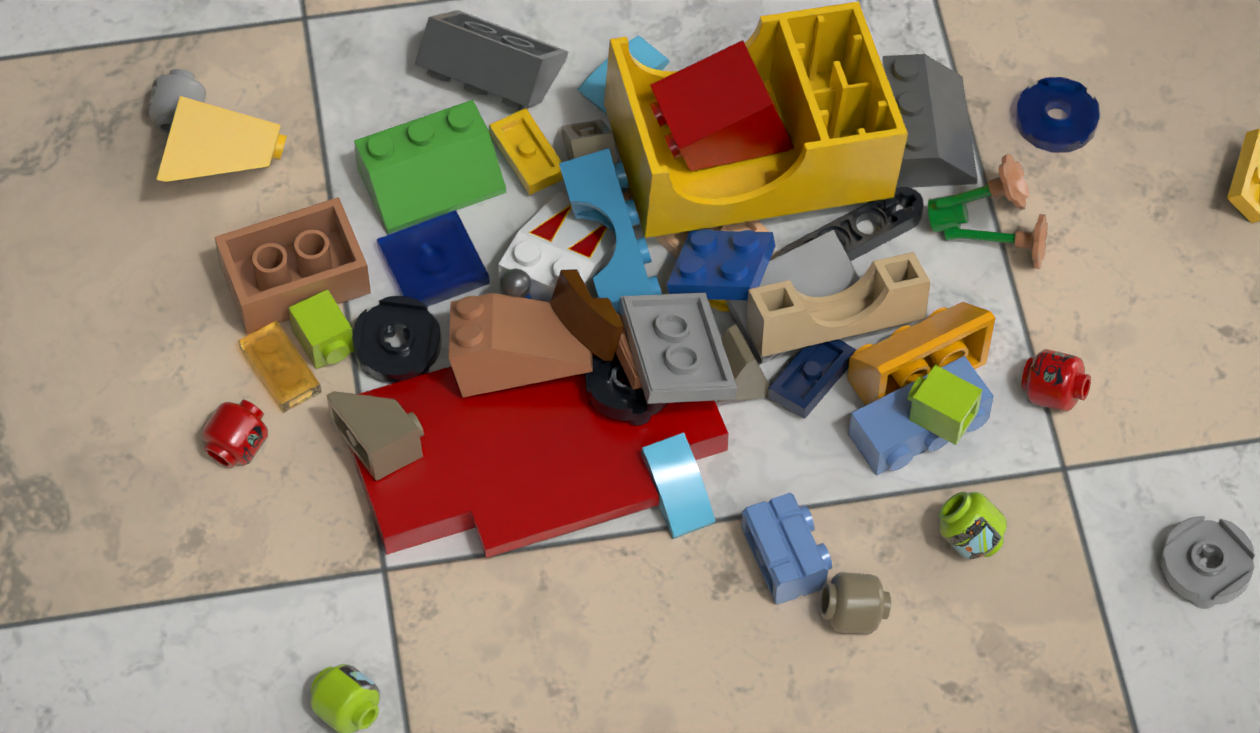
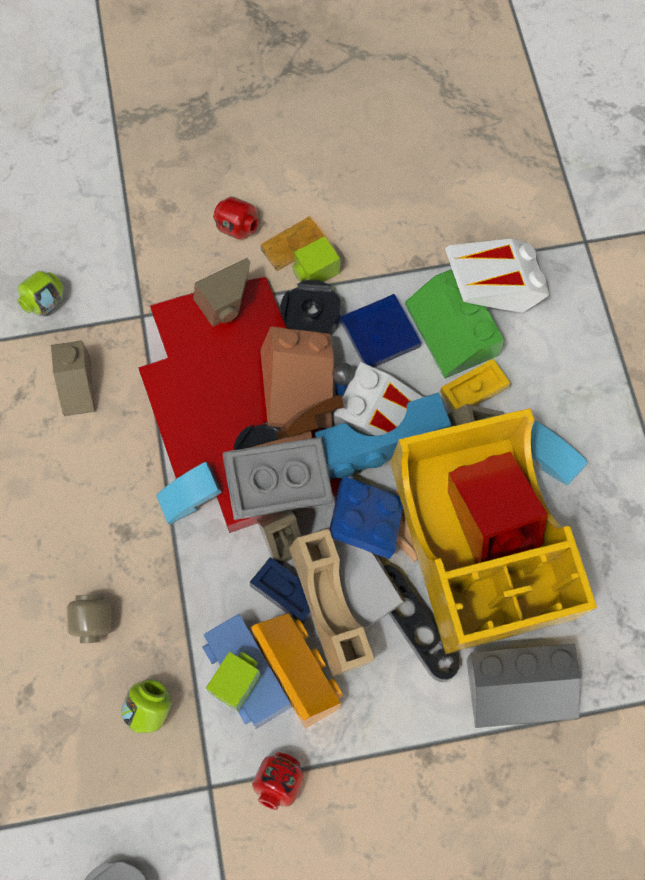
camera: 90 degrees right, 10 degrees up
light grey head [148,69,206,133] -> none
yellow slope [156,96,287,182] -> none
nougat brick [215,197,371,334] -> none
dark grey slope [415,10,569,110] -> none
medium blue brick [741,493,832,605] -> none
plant [928,154,1048,269] -> none
clear blue tile [1015,77,1100,153] -> none
none -> dark tan slope [51,340,95,416]
none -> white slope [445,239,550,313]

